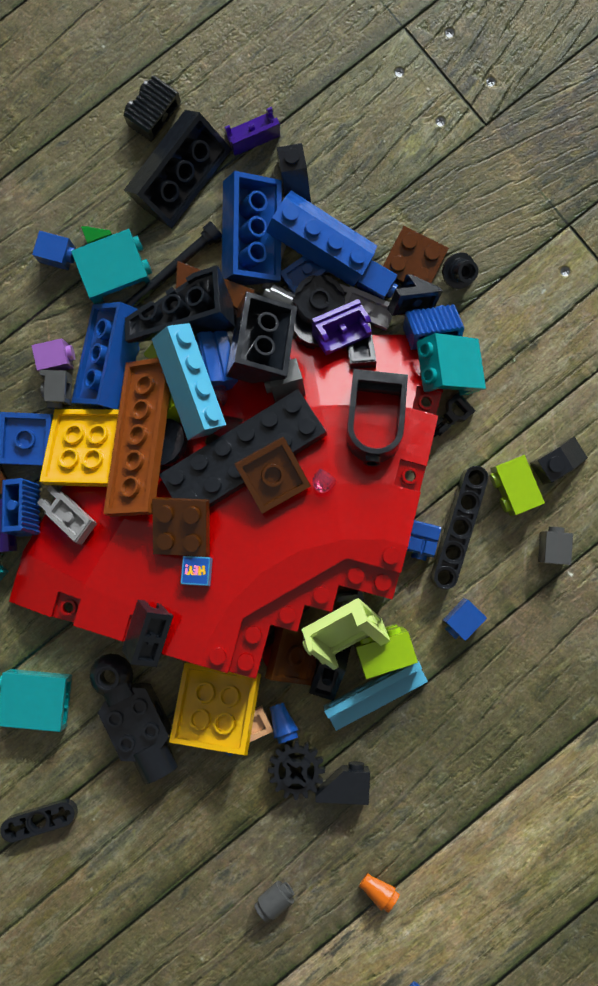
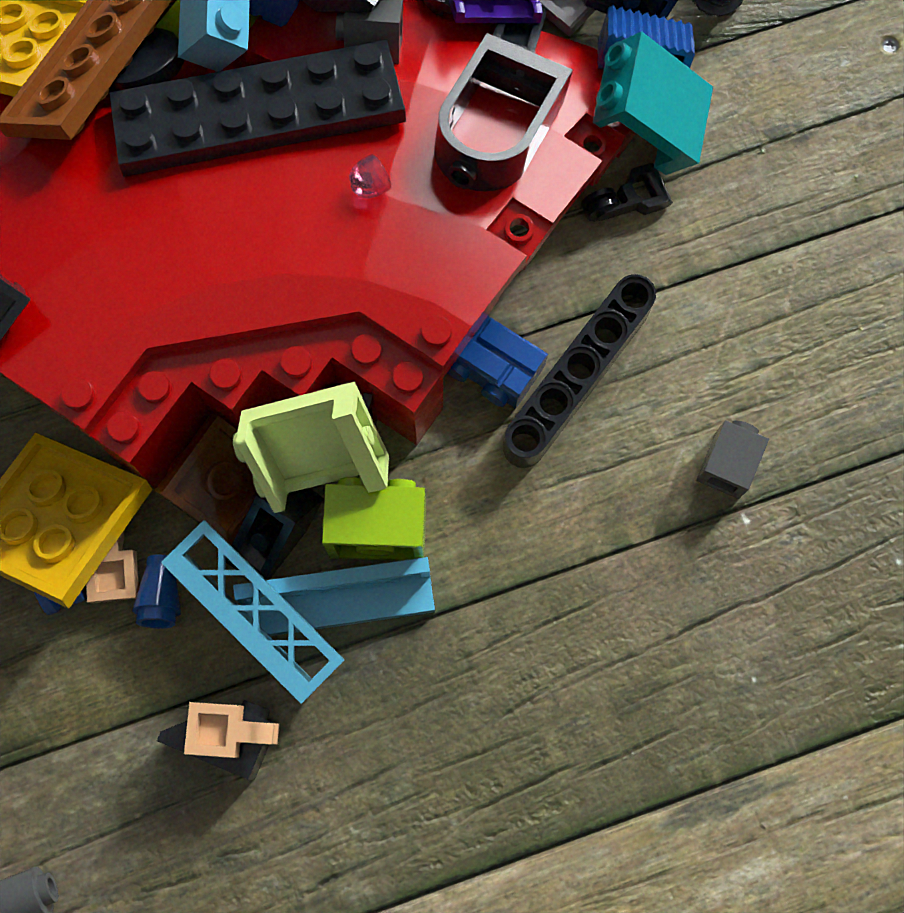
camera: 15 degrees right, 10 degrees down
reddish brown plate [152,497,210,557] -> none
tile [181,556,213,586] -> none
clear pink hinge [213,386,228,406] -> none
reddish brown plate [234,437,311,513] -> none
black gear [268,739,325,800] -> none
blue brick [443,598,487,641] -> none
lime brick [489,455,545,516] -> none
black slope [530,436,588,485] -> none
none -> medium azure fence [161,520,344,704]
none -> light nougat plate [184,702,279,758]

